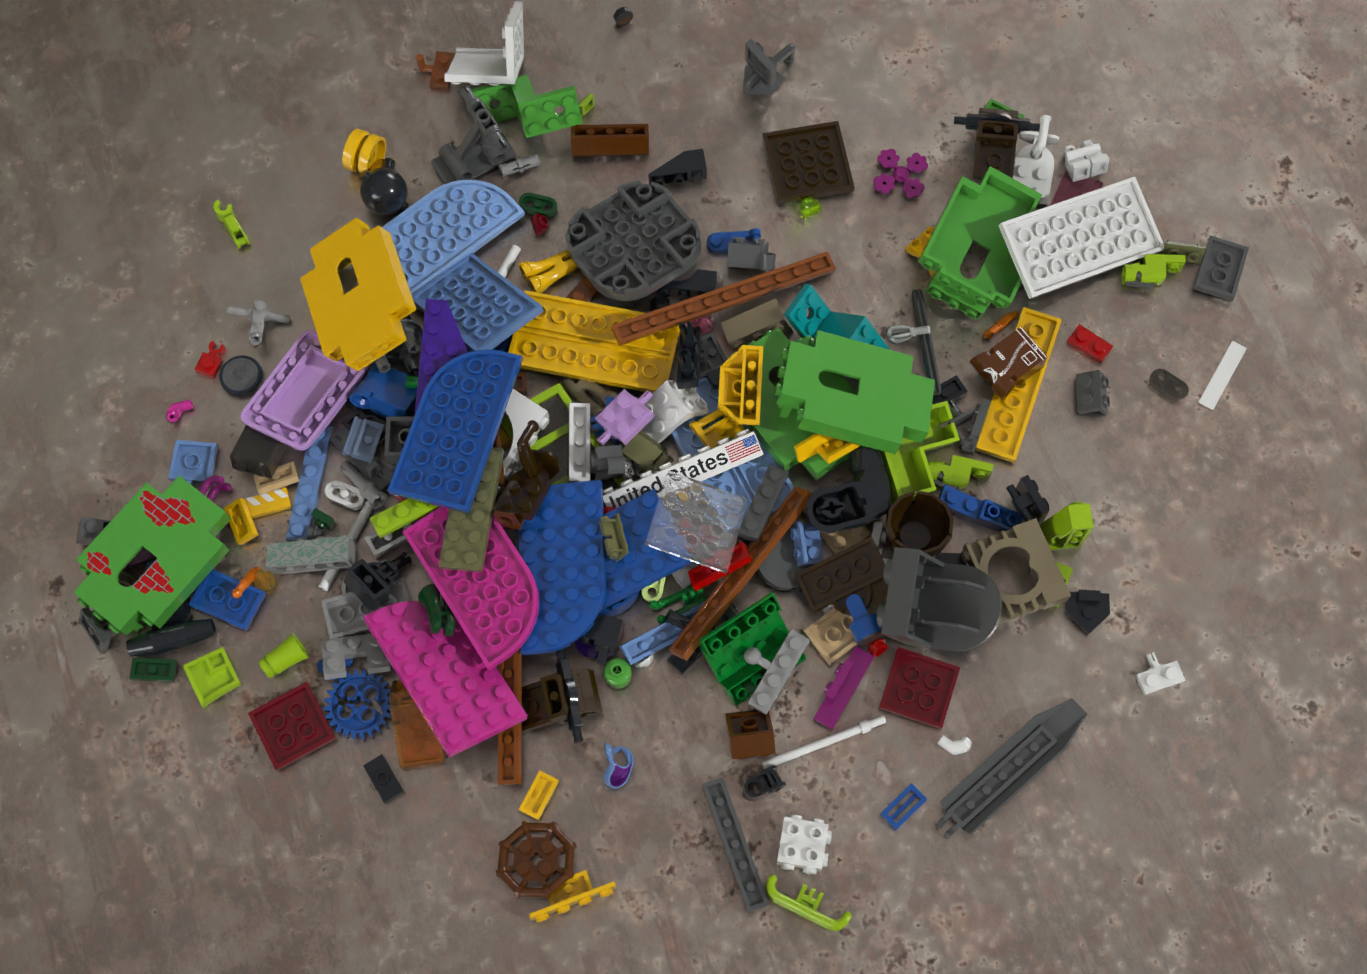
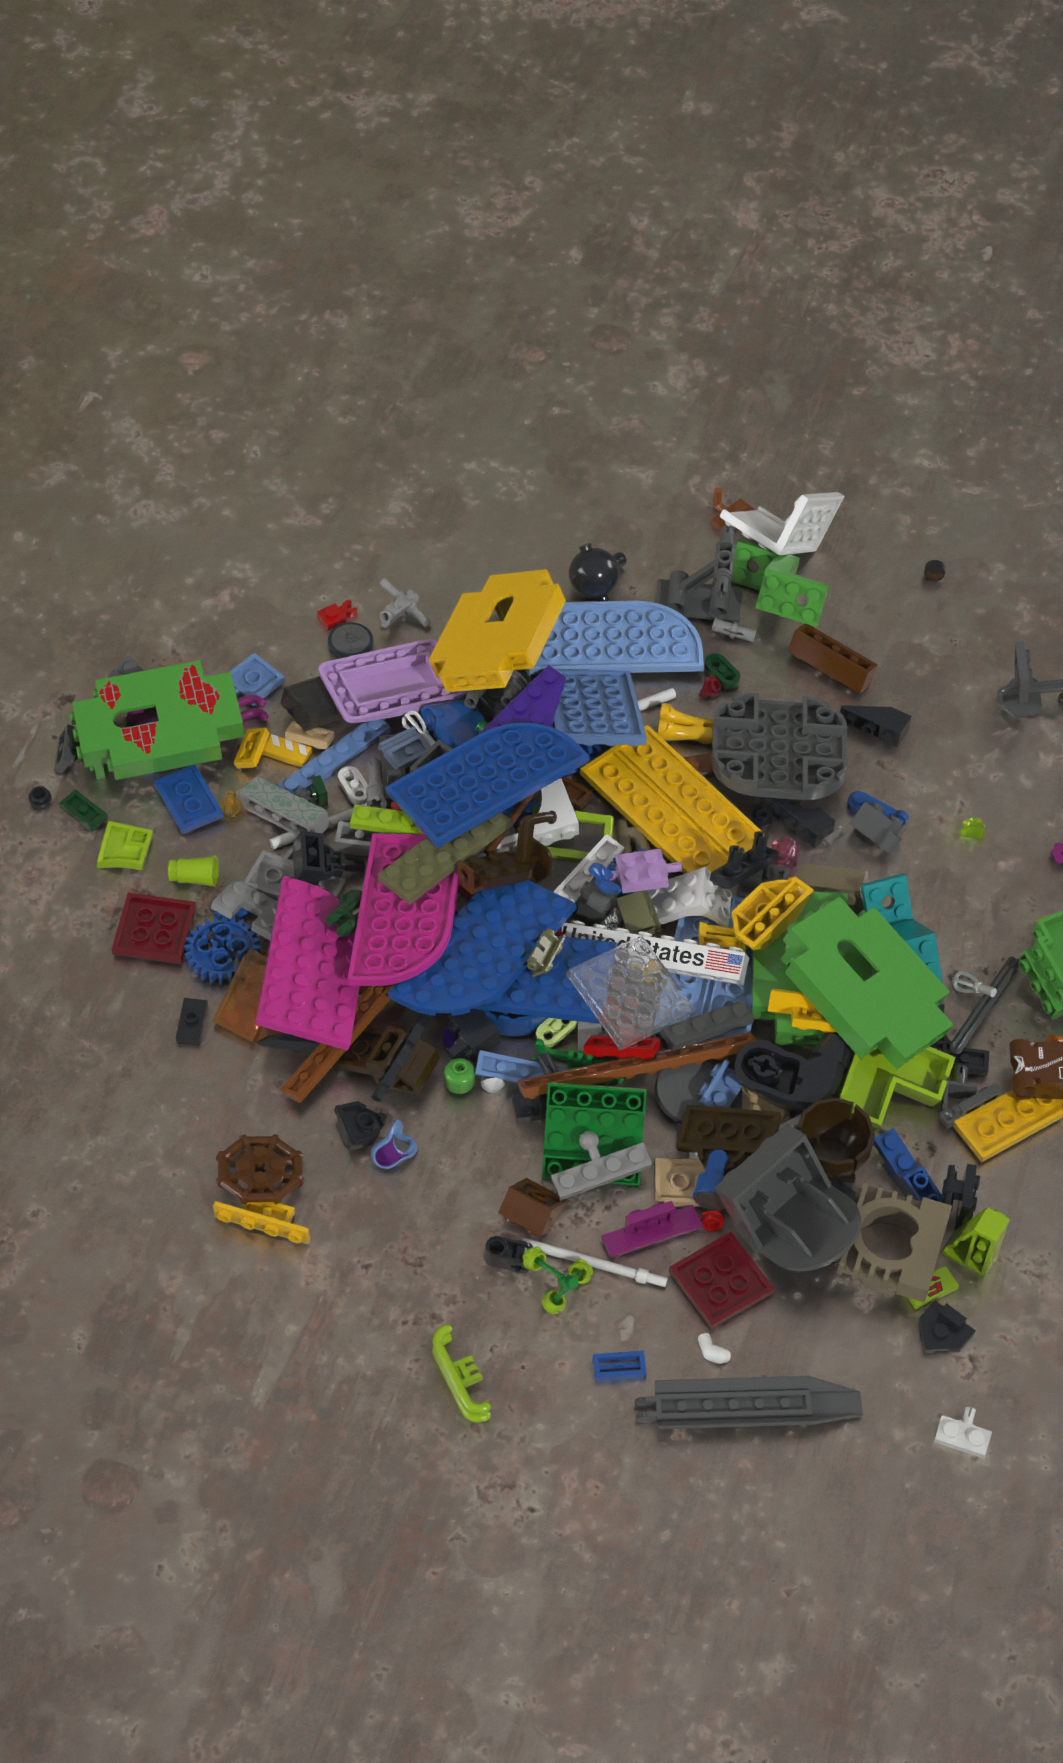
camera: 35 degrees right, 15 degrees down
black plate [126,597,216,657] -> none
dark pink arm [166,399,193,422] -> none
lime piece [213,199,250,249] -> none
orange piece [232,567,260,598] -> none
yellow wheel [342,128,386,174] -> none
yellow plate [519,770,560,821] -> none
lime slope [578,93,595,117] -> none
dark orange plate [611,251,836,346] -> none
dark grey plate [702,777,769,913] -> none
dark brown plate [762,121,855,204] -> none
white brick [777,814,832,875] -> none
lime plate [928,455,994,489] -> none
none -> black plate [29,786,52,808]
none -> black plate [334,1101,389,1150]
none -> white piece [402,711,435,746]
none -> lime plant [523,1246,593,1315]
none -> blue piece [588,863,622,894]

